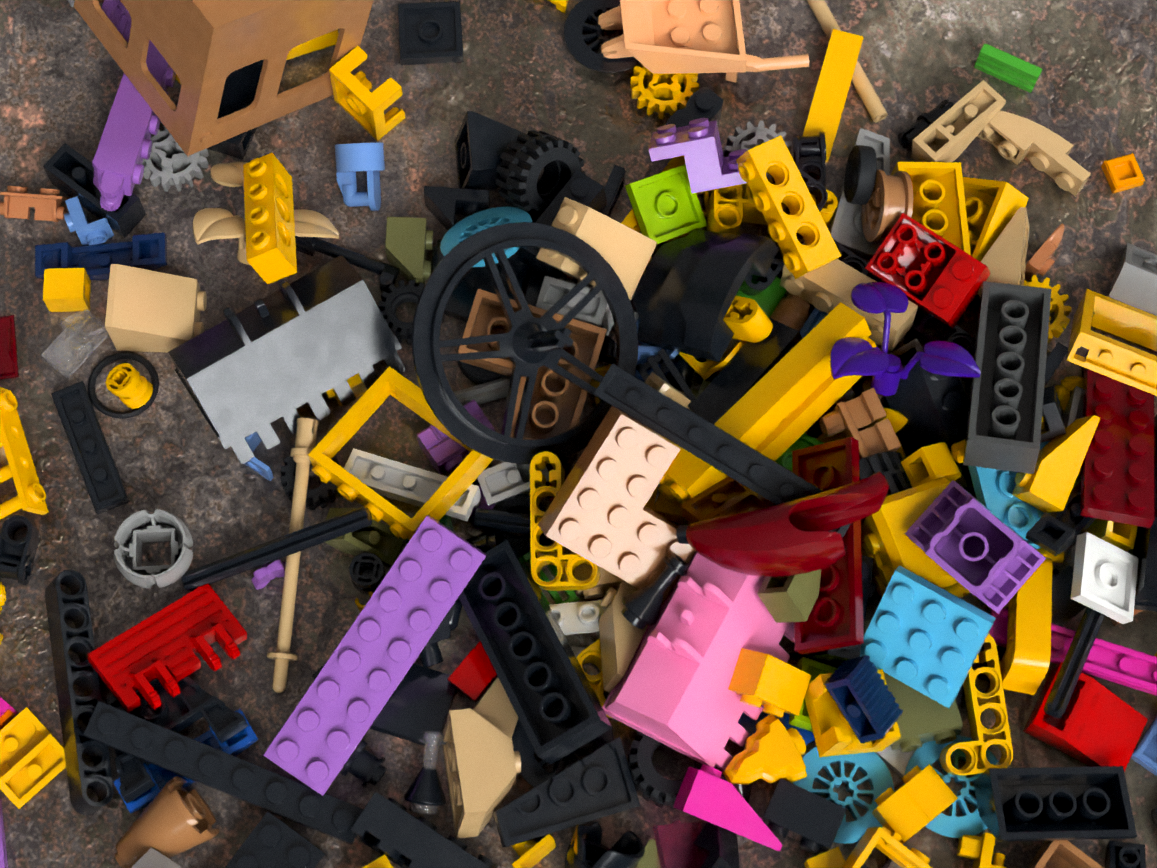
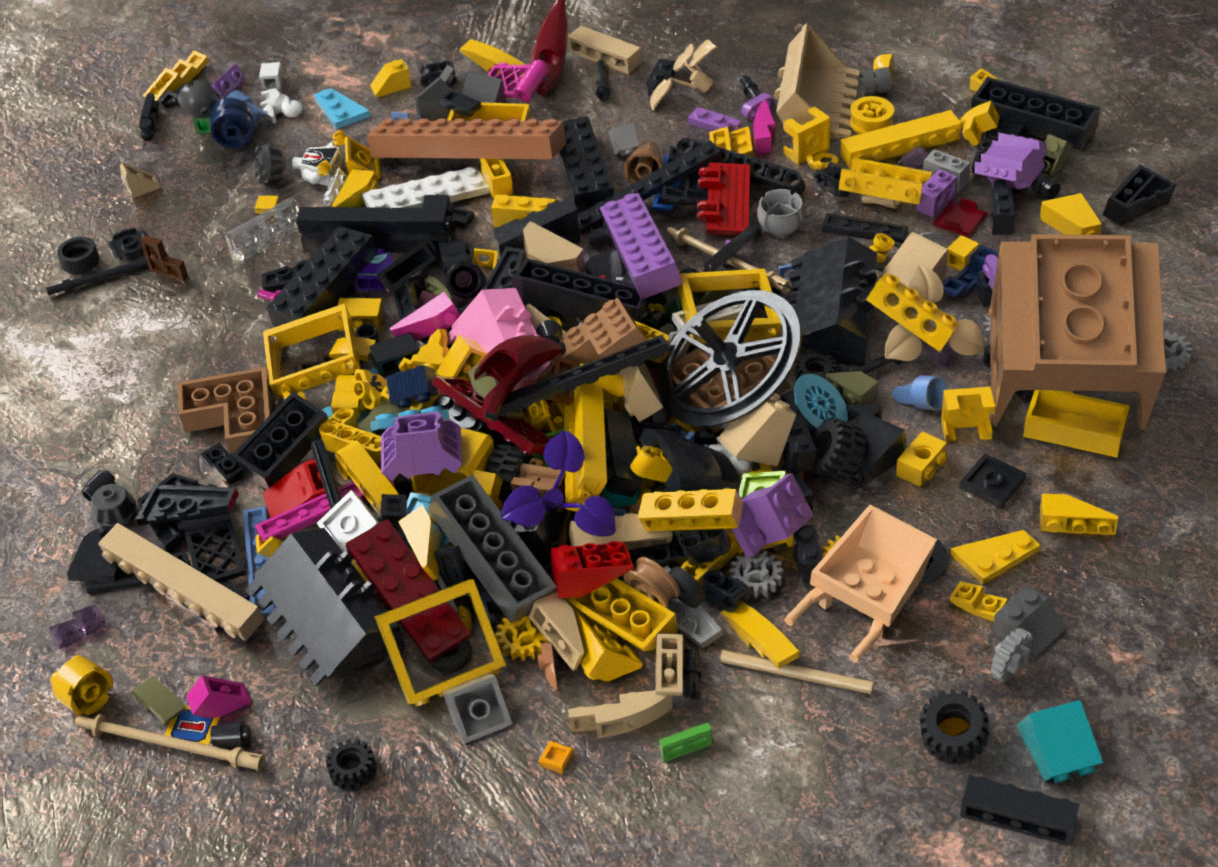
camera: 140 degrees right, 25 degrees down
none -> yellow rock [352,369,387,410]
none -> yellow brick [896,431,948,487]

